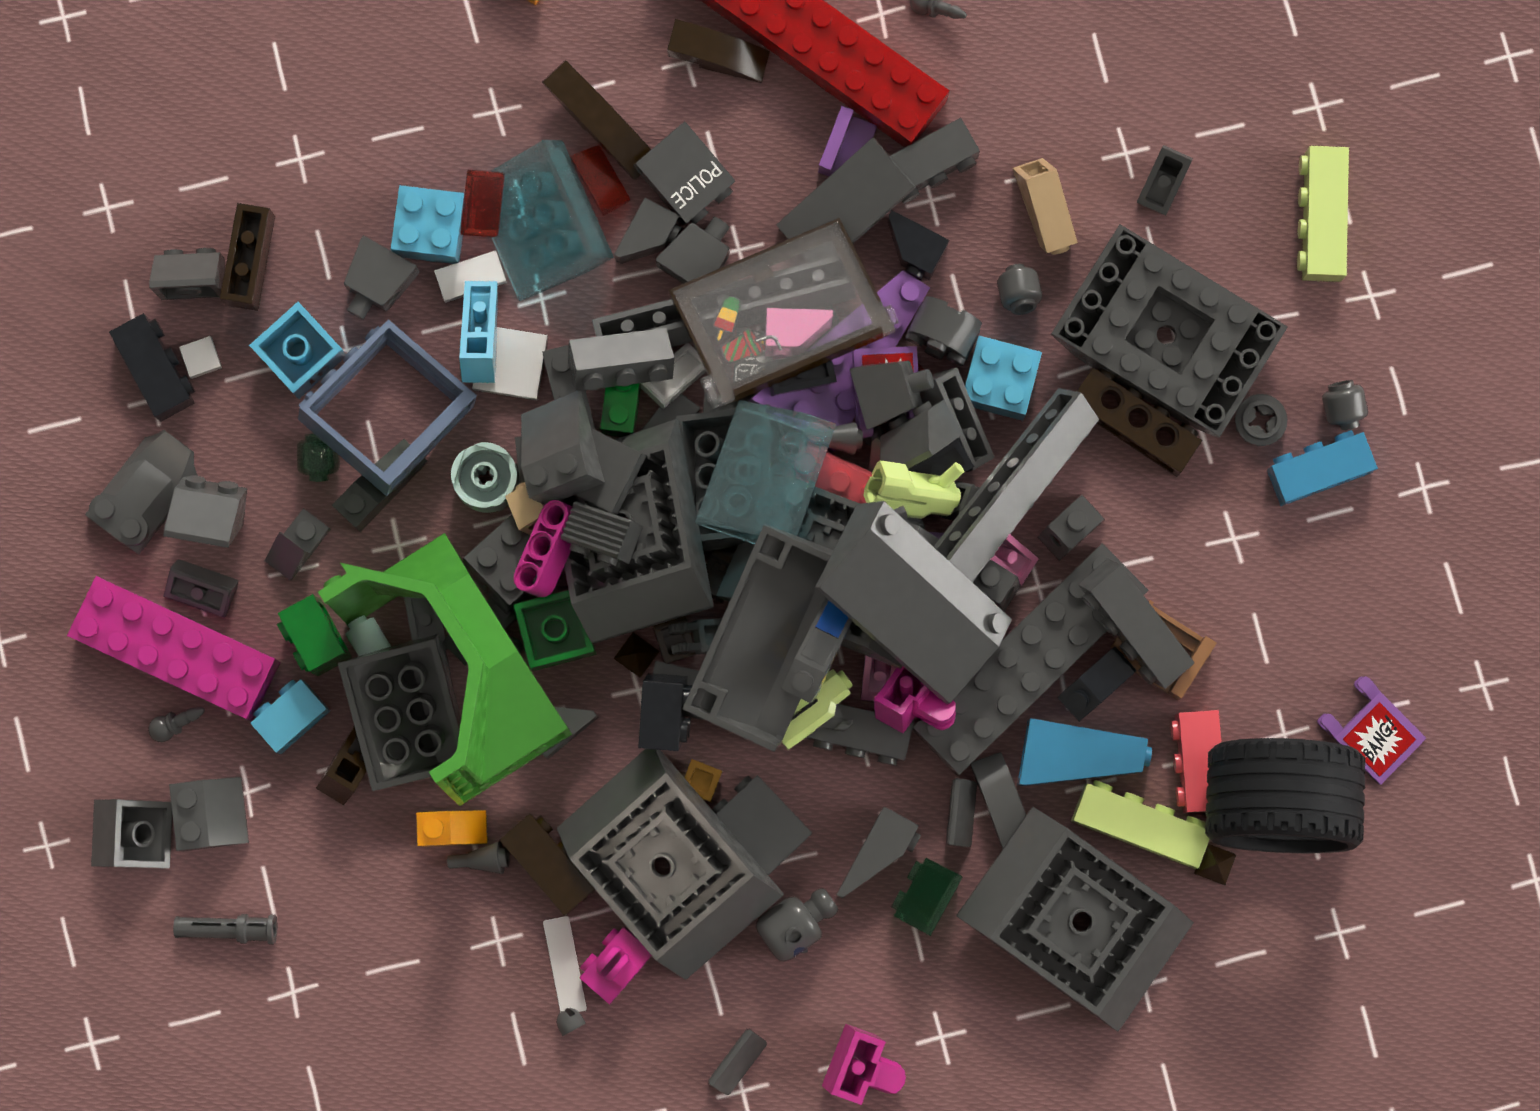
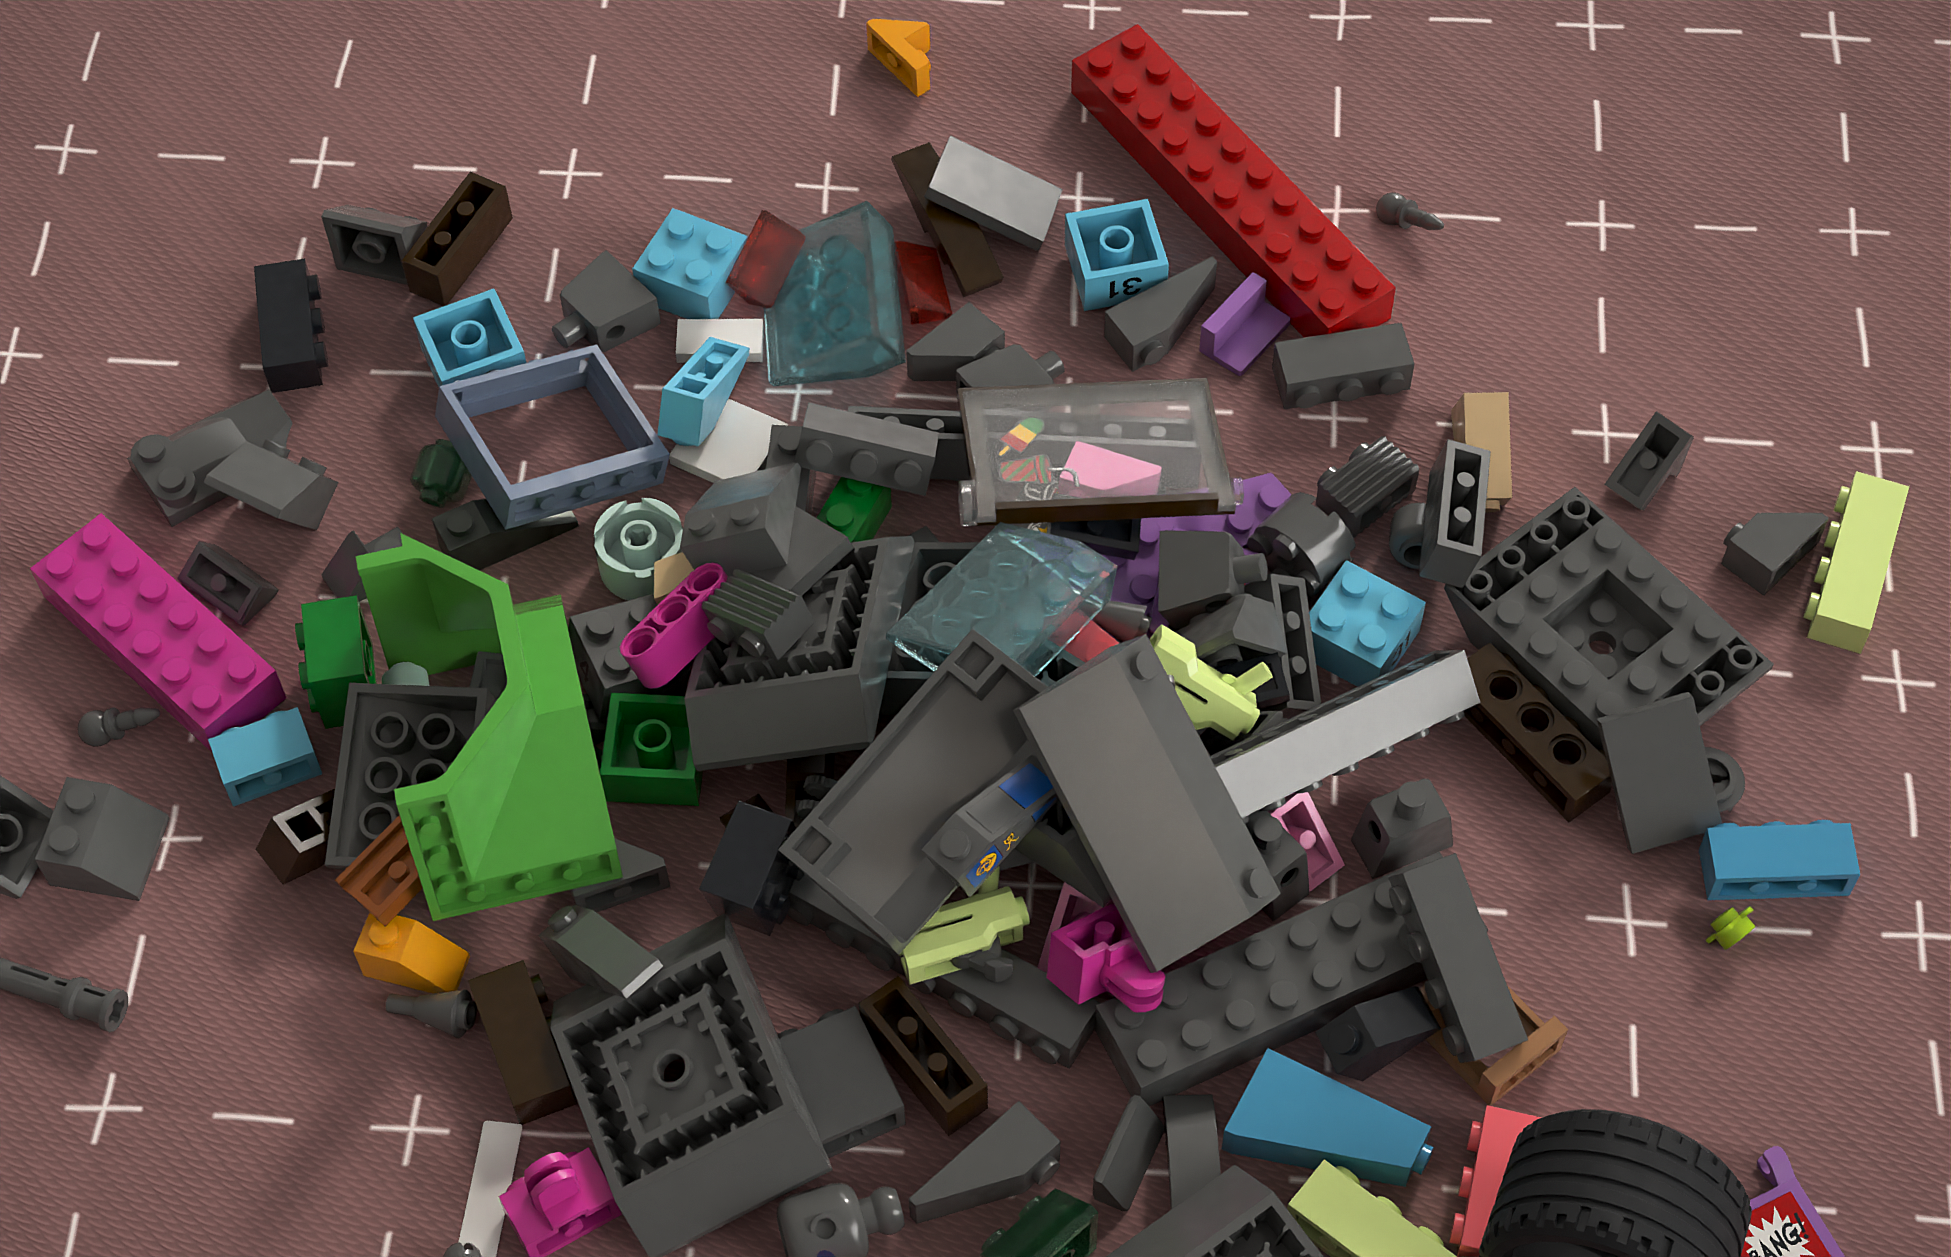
camera: 20 degrees right, 25 degrees down
white tile [179,336,222,379] -> none
dark grey brick [633,121,735,225] -> none
white tile [640,343,706,409] -> none
dark brown slope [667,19,770,83] -> none
pearl gold plate [684,759,723,802] -> none
dark grey tile [776,138,916,263] -> none
black slope [887,210,949,280] -> none
dark grey head [1322,380,1368,430] -> none
none -> dark orange plate [335,815,423,926]
none -> dark grey slope [538,904,663,999]
none -> dark brown brick [859,976,988,1136]
none -> tile [924,136,1063,251]
none -> medium azure brick [1065,199,1169,311]
none -> dark grey slope [1104,256,1217,372]
none -> dark grey brick [1316,436,1419,538]
none -> dark grey brick [1419,439,1491,588]
none -> dark grey tile [1597,692,1722,854]
none -> lime plate [1705,906,1755,950]
none -> dark grey slope [1721,513,1828,596]

